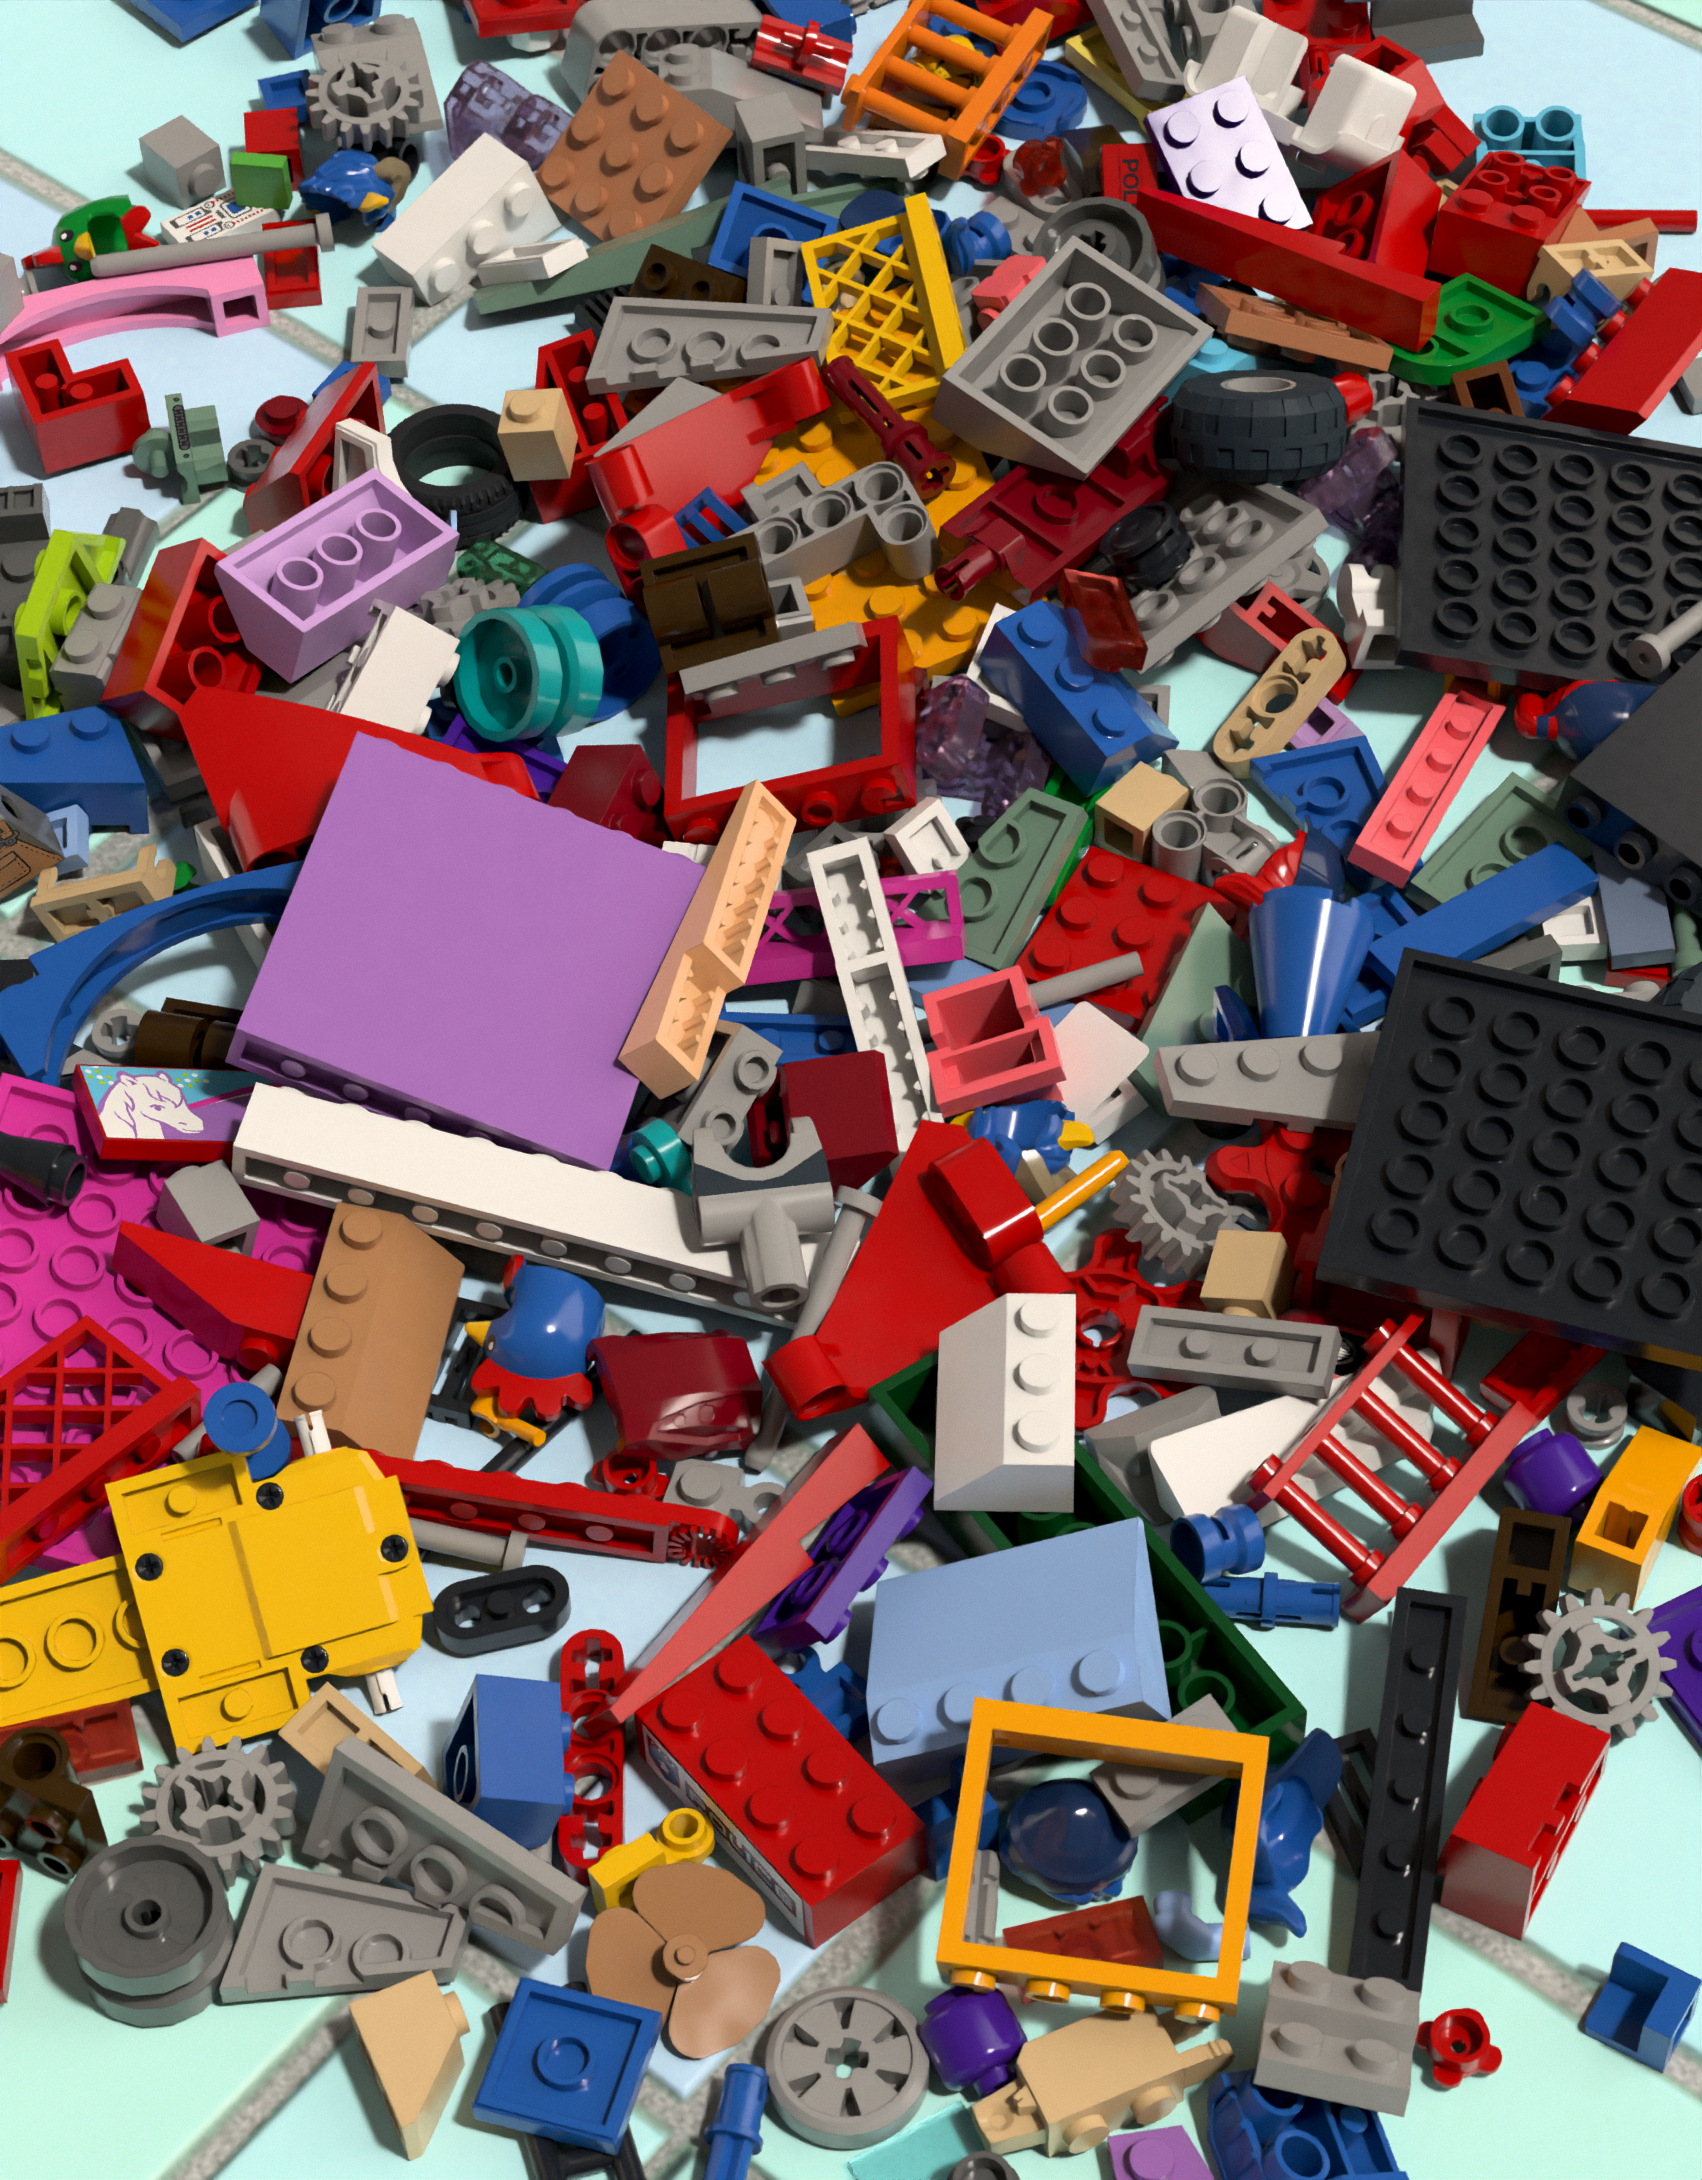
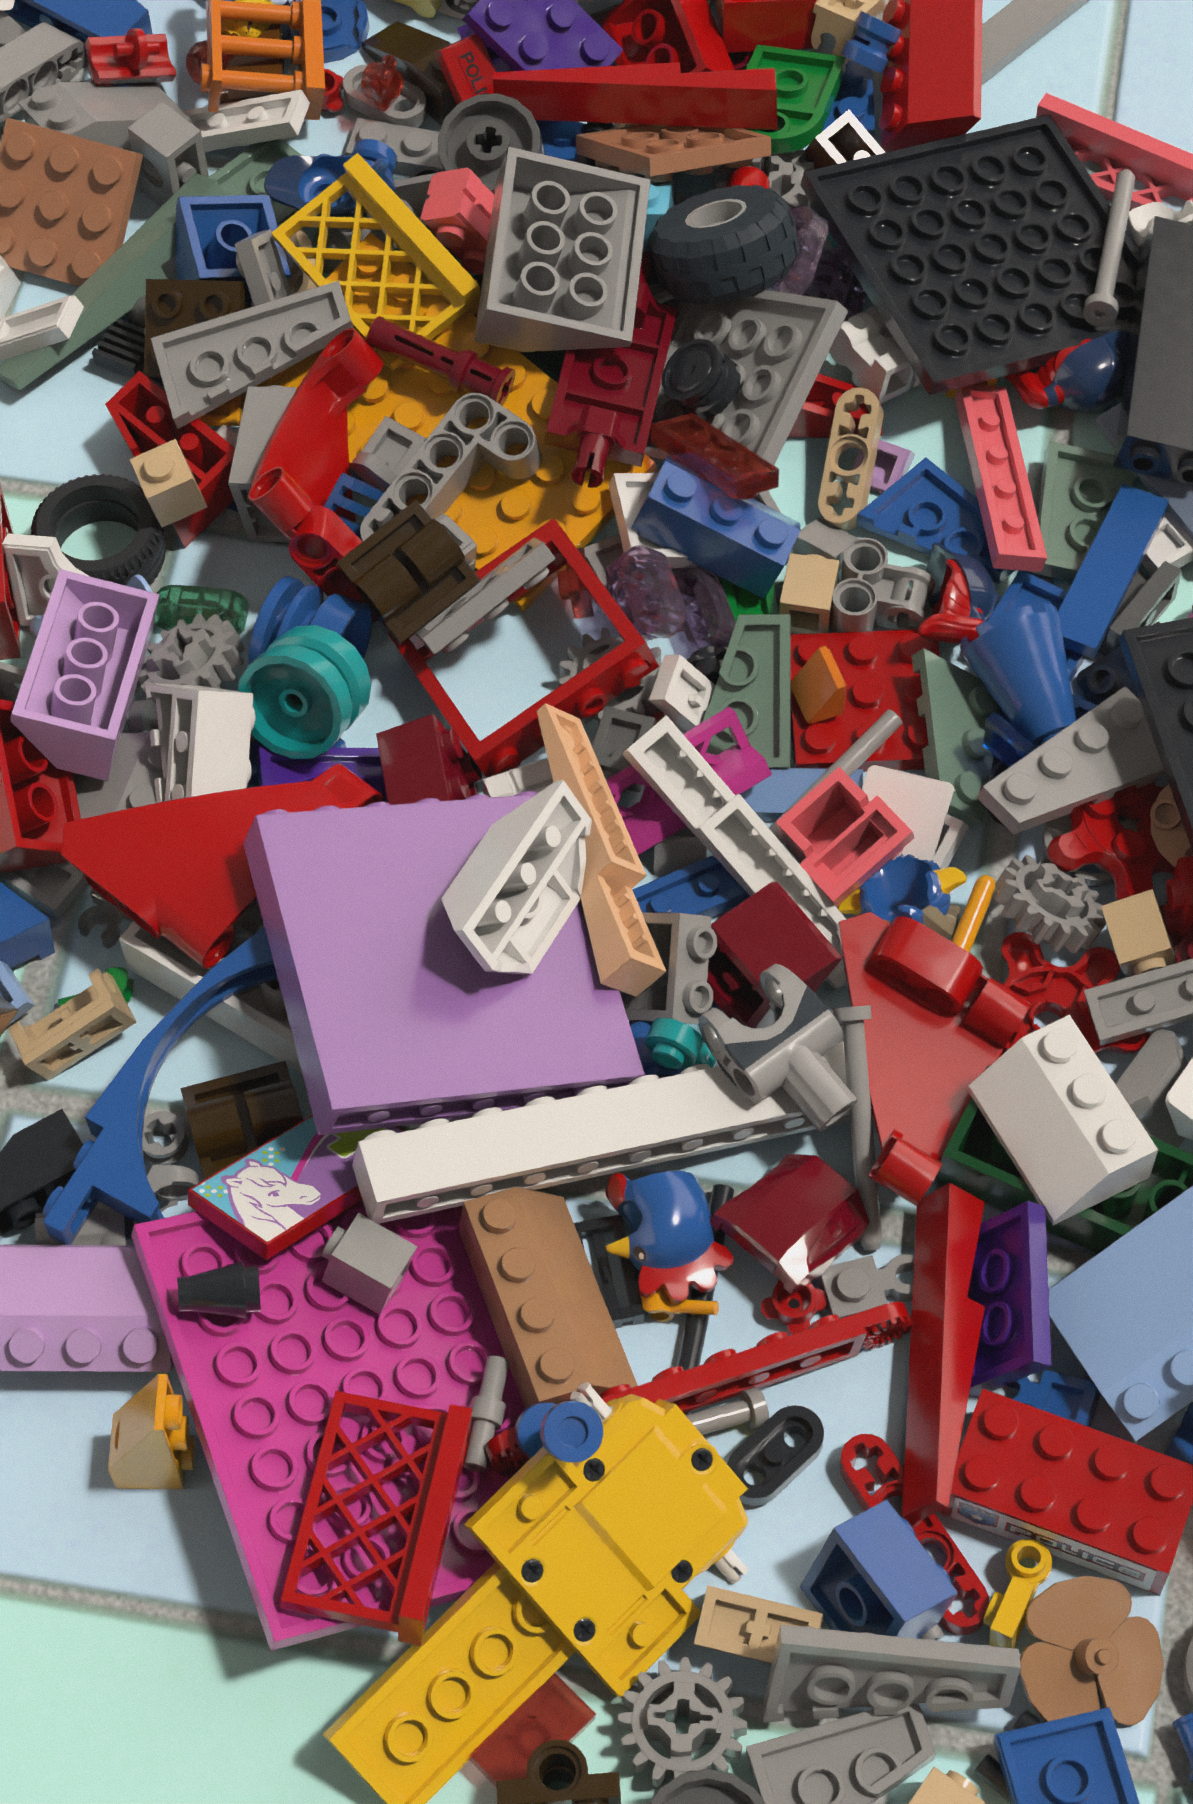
camera: 30 degrees left, 10 degrees up
red slope [111,1220,315,1376] -> none
none -> white wedge [441,780,592,975]
none -> orange slope [791,646,846,724]

